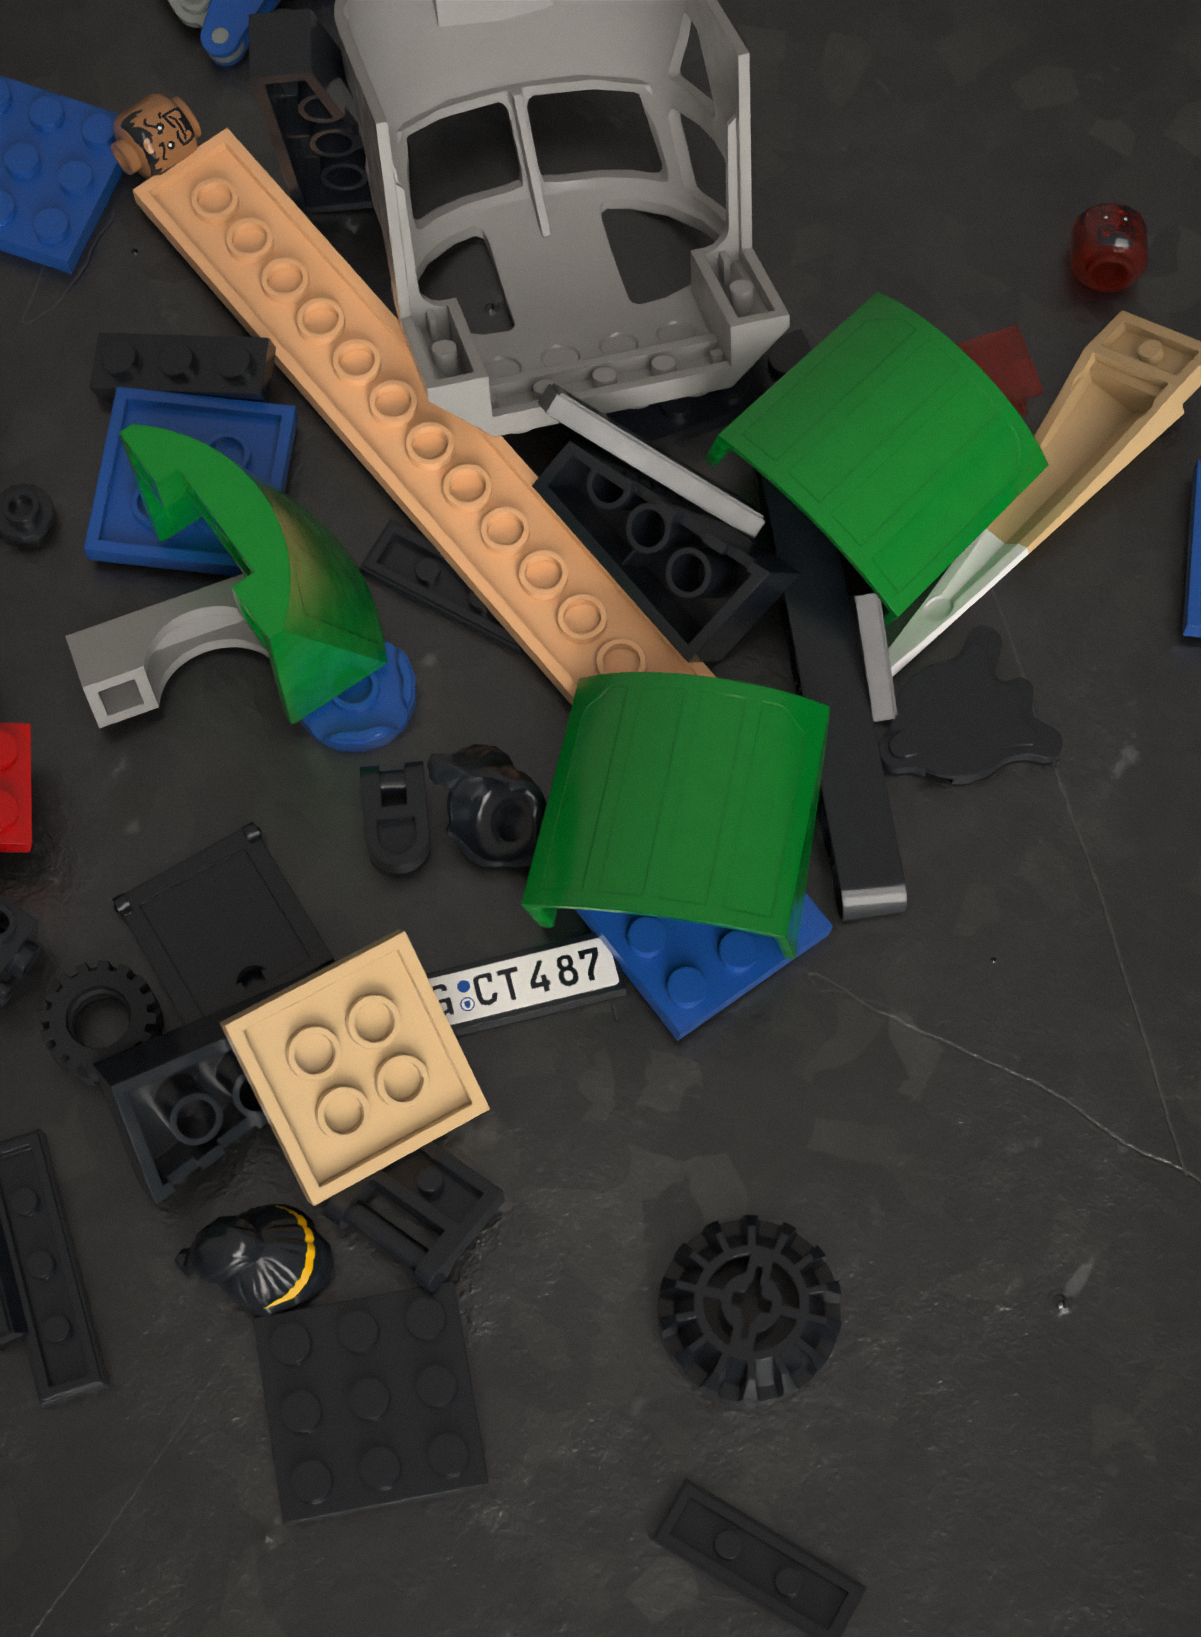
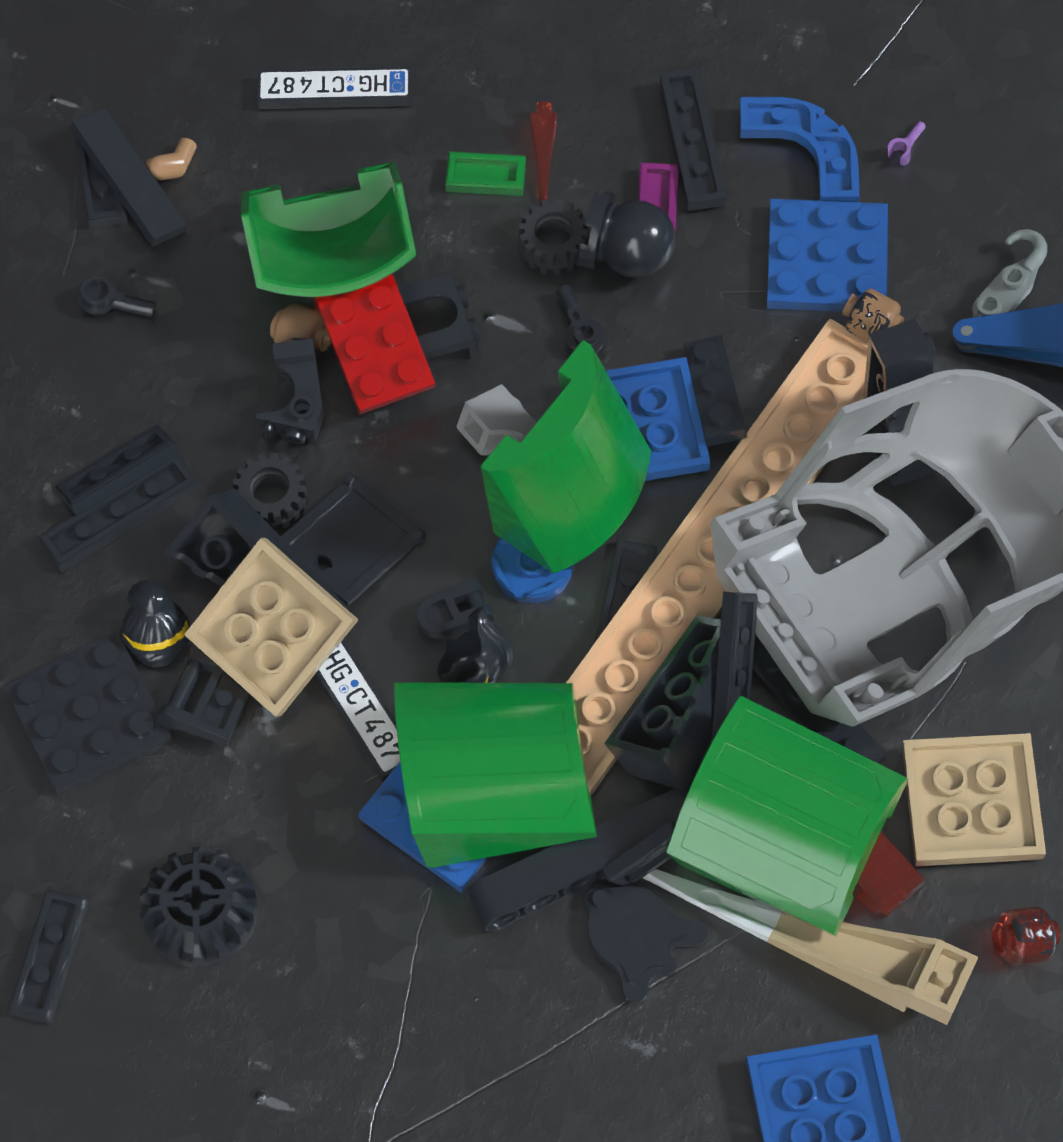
camera: 75 degrees right, 5 degrees down
none -> tan plate [902,733,1046,866]

